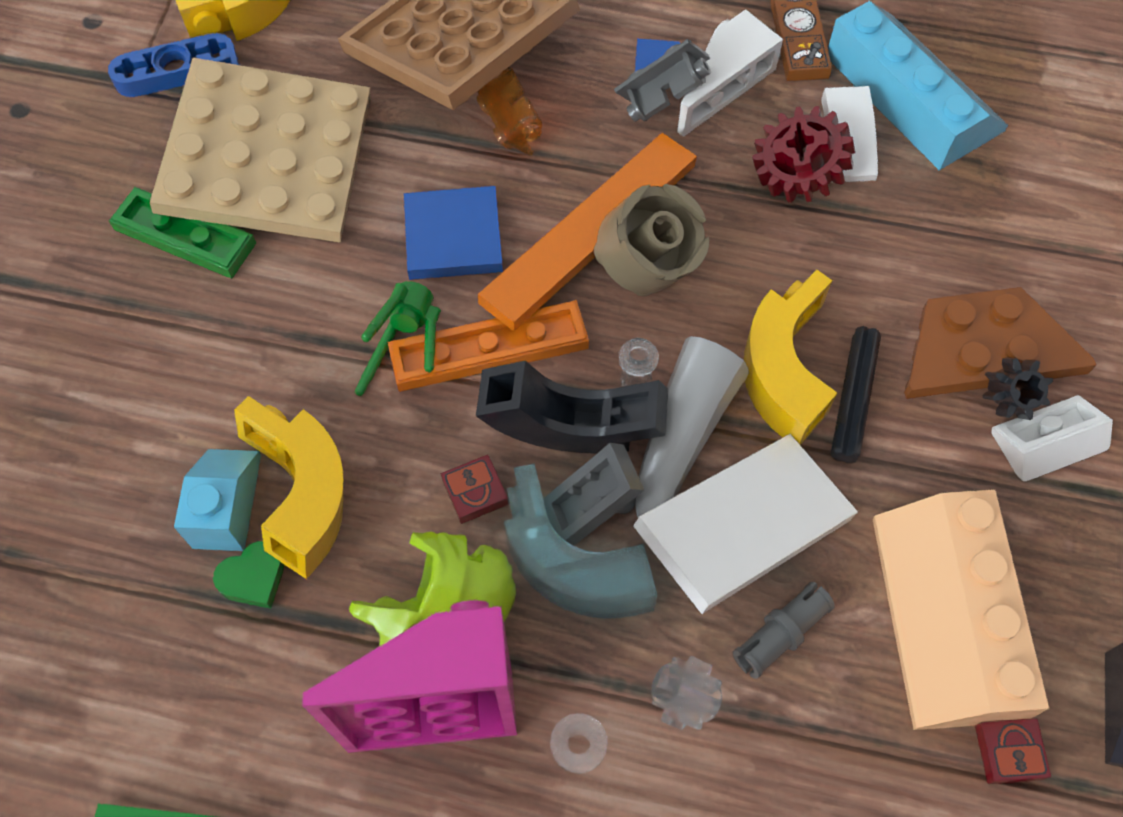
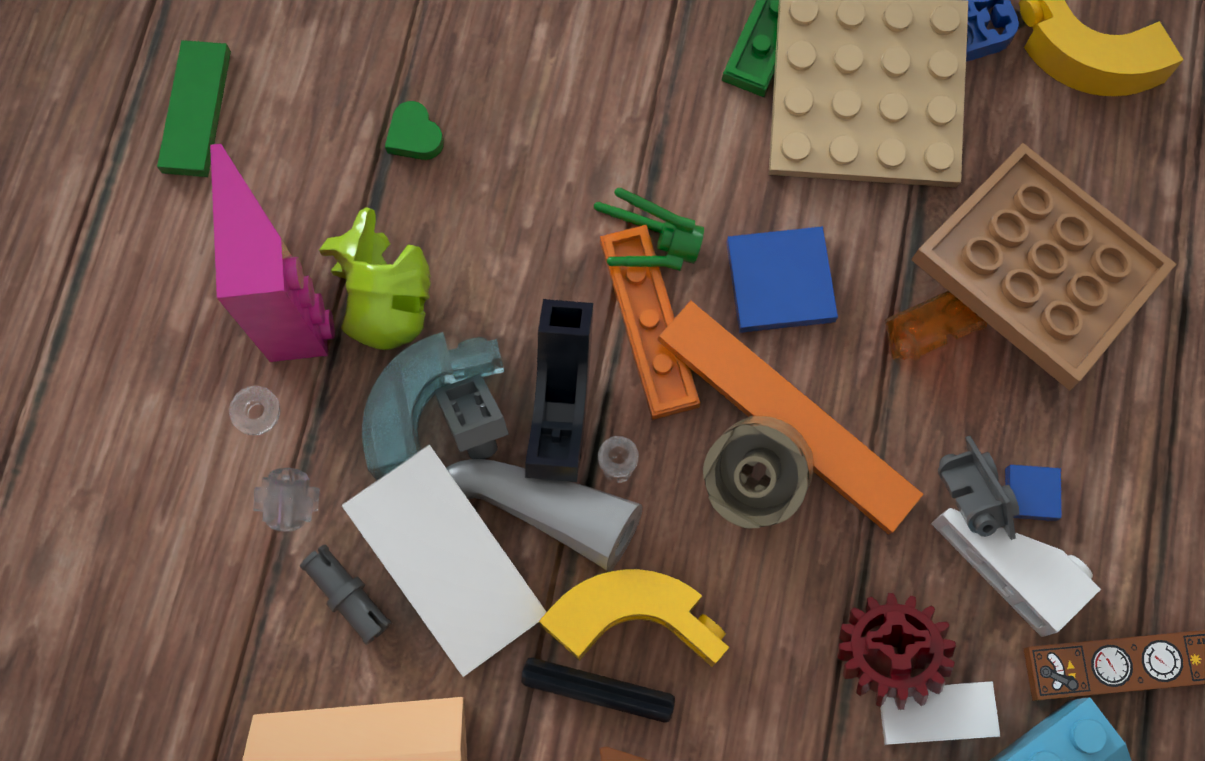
camera: 90 degrees right, 10 degrees up
medium azure slope [174,449,261,551] -> none
yellow arch [234,396,344,580] -> none
tile [440,454,509,524] -> none

